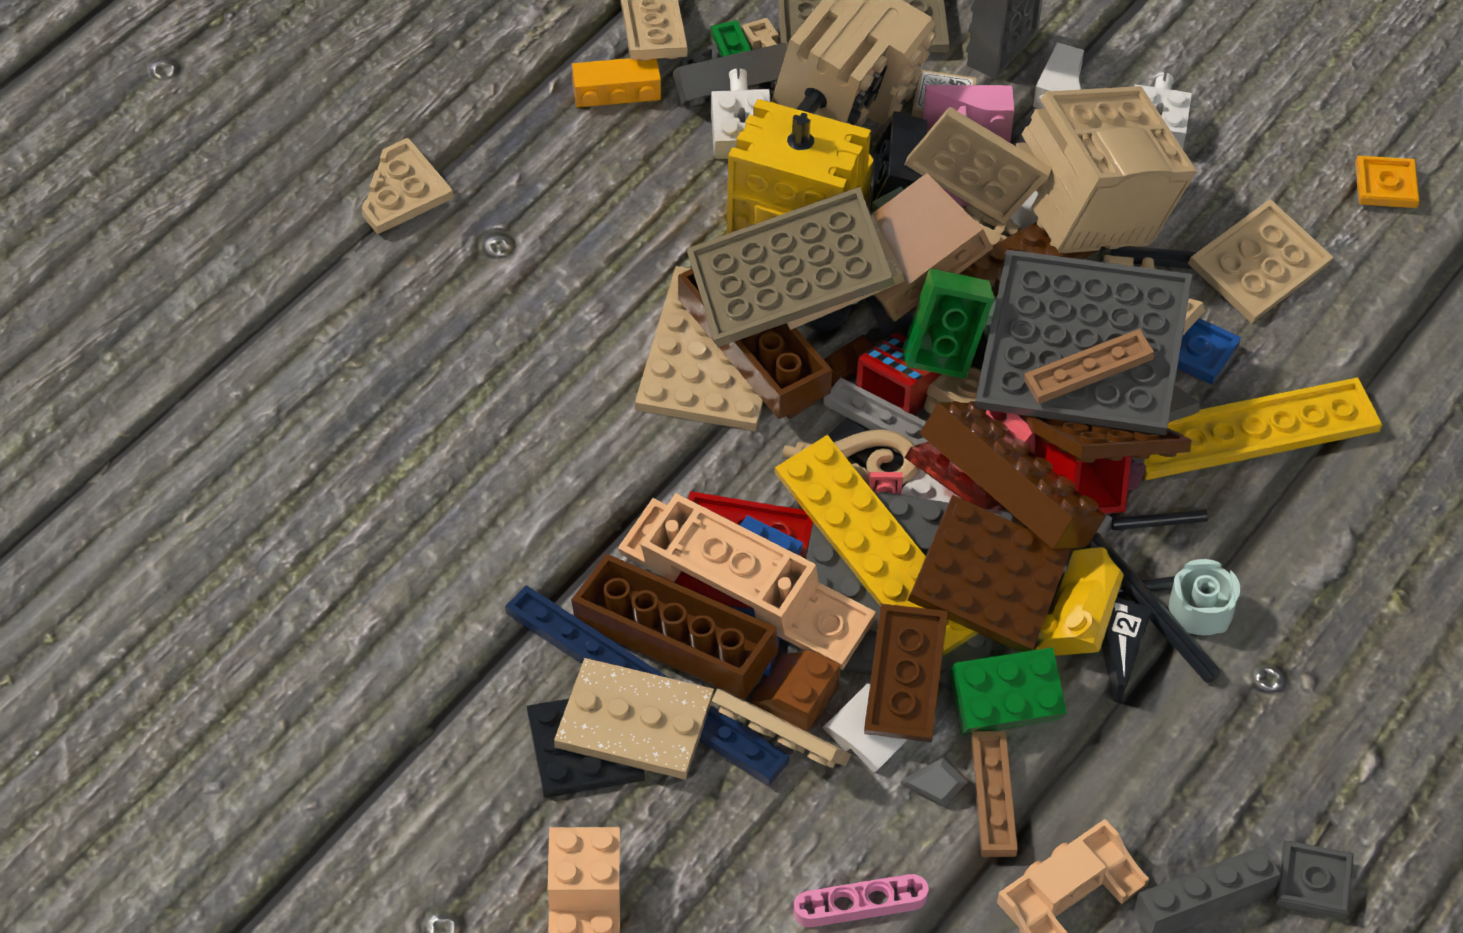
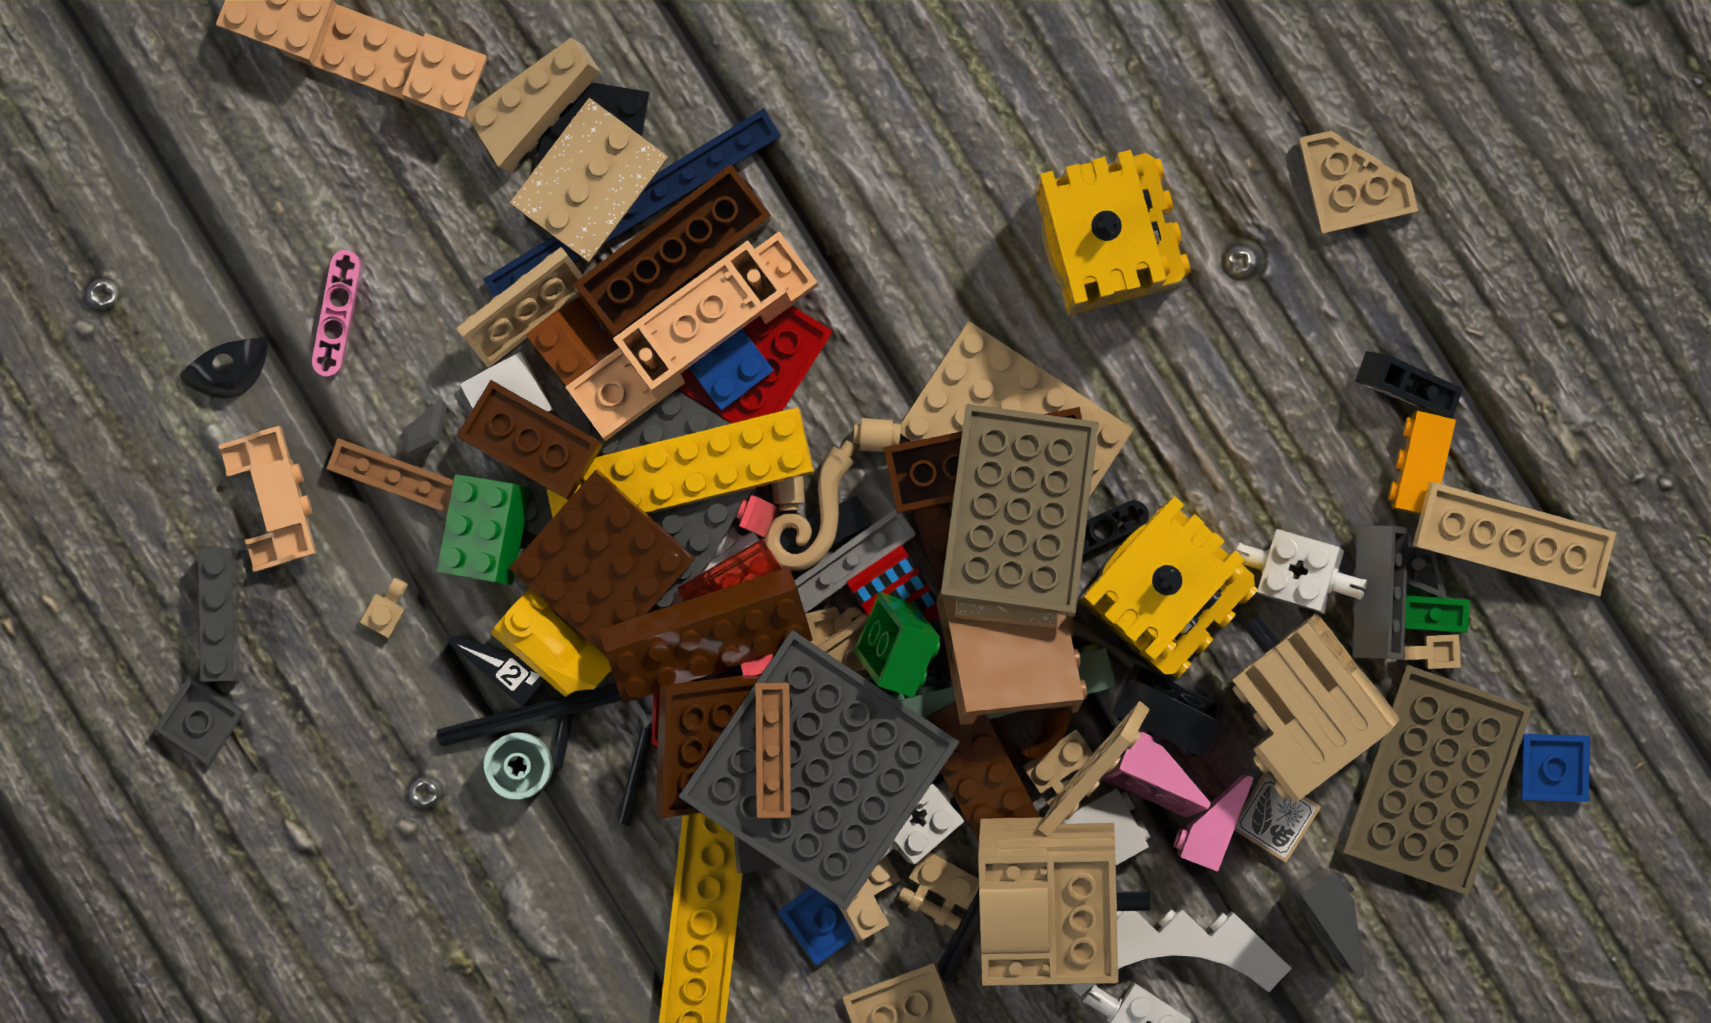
camera: 110 degrees right, 35 degrees up
none -> tan plate [360,578,408,638]
none -> tan wedge [466,38,600,174]
none -> tan brick [853,418,901,452]
none -> yellow piece [1034,150,1191,316]
none -> black slope [1355,351,1463,419]

